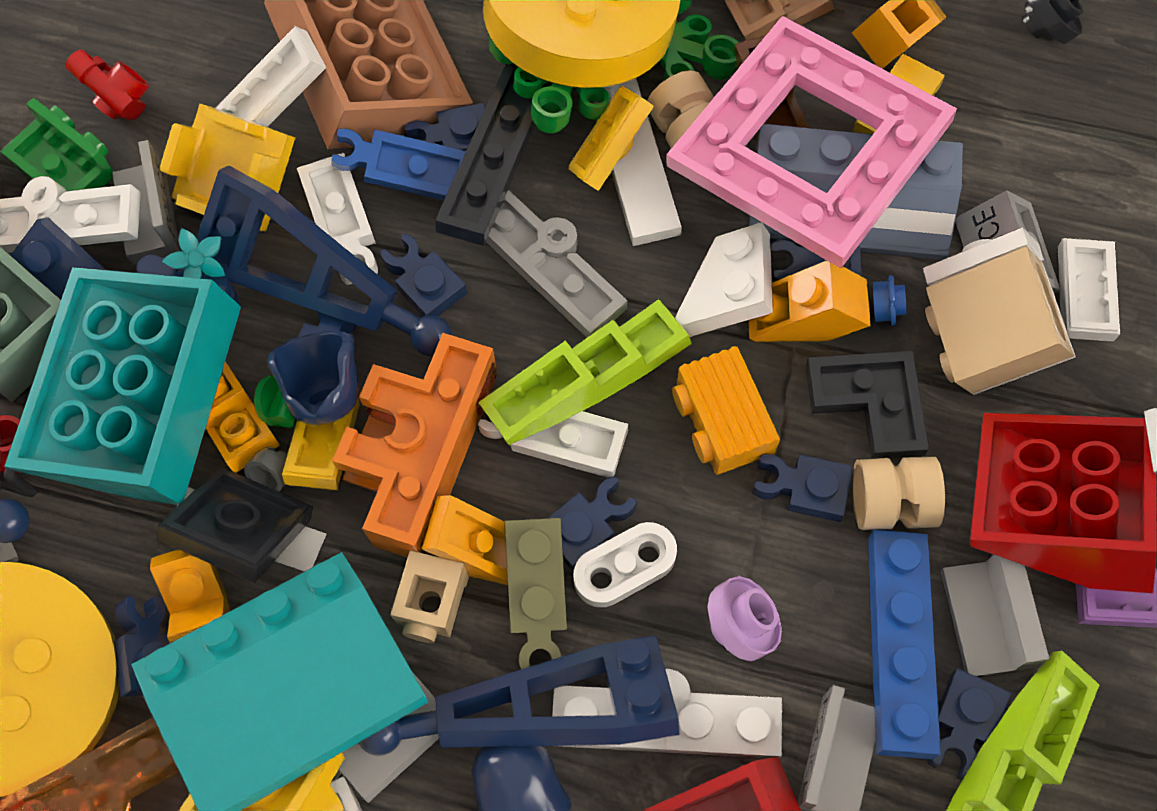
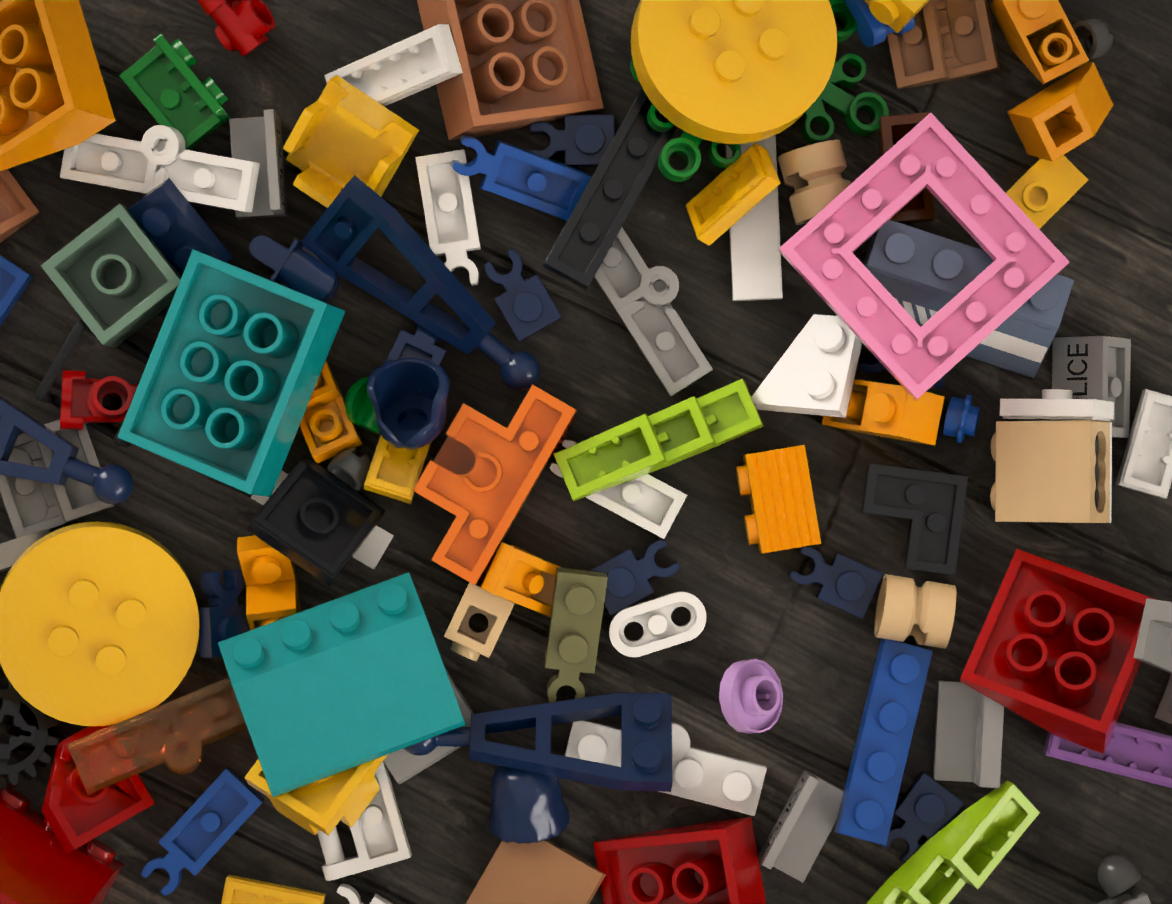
camera: 10 degrees right, 20 degrees up
teal plant [162,228,226,279] -> none

